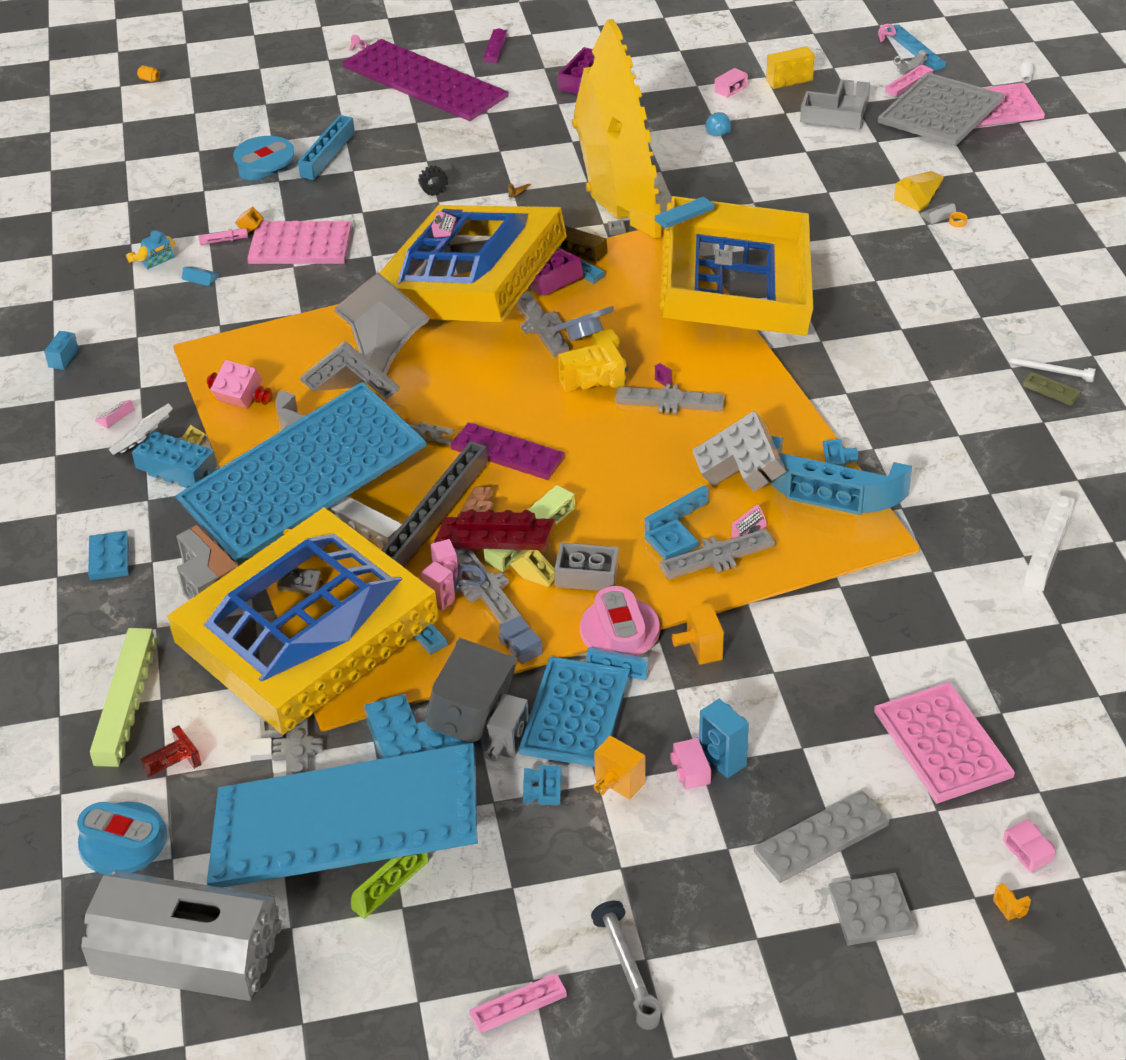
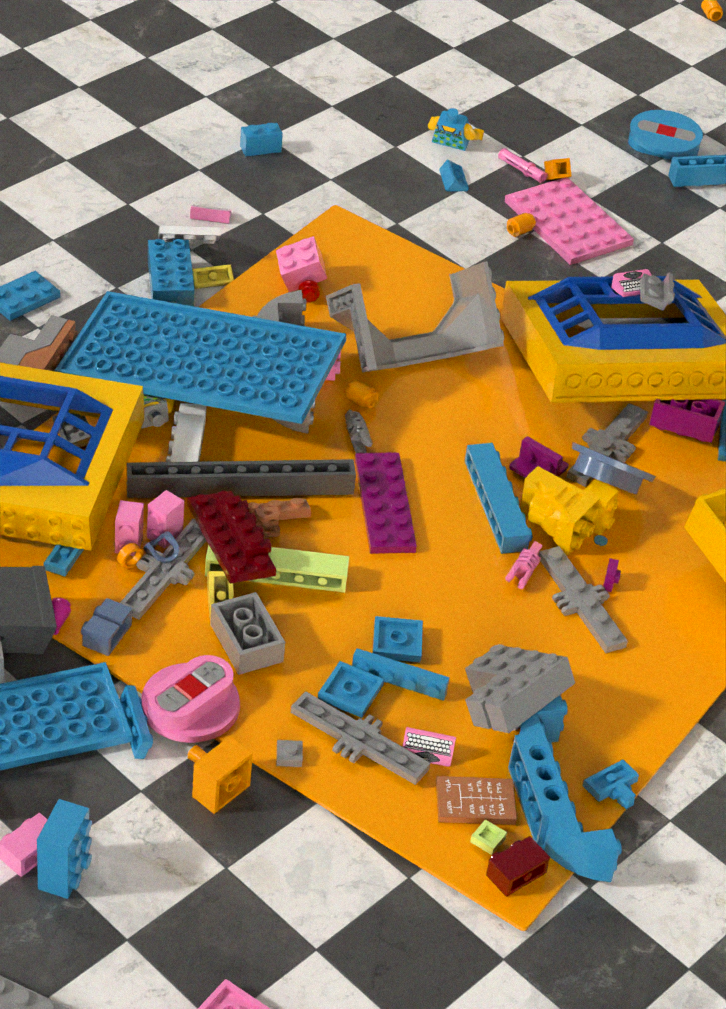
camera: 50 degrees right, 0 degrees up
none -> light orange piece [117,543,144,569]
none -> light grey plate [276,740,303,767]
none -> dark azure plate [373,616,423,662]
none -> nougat tile [436,776,517,825]
none -> dark azure brick [465,443,532,554]
none -> yellowish green plate [470,819,507,855]
none -> dark red brick [486,836,550,897]
none -> bright pink hinge [505,541,542,590]
none -> light orange brick [507,213,536,237]
none -> magenta bracket [509,436,569,478]
none -> light grey bracket [640,273,675,311]

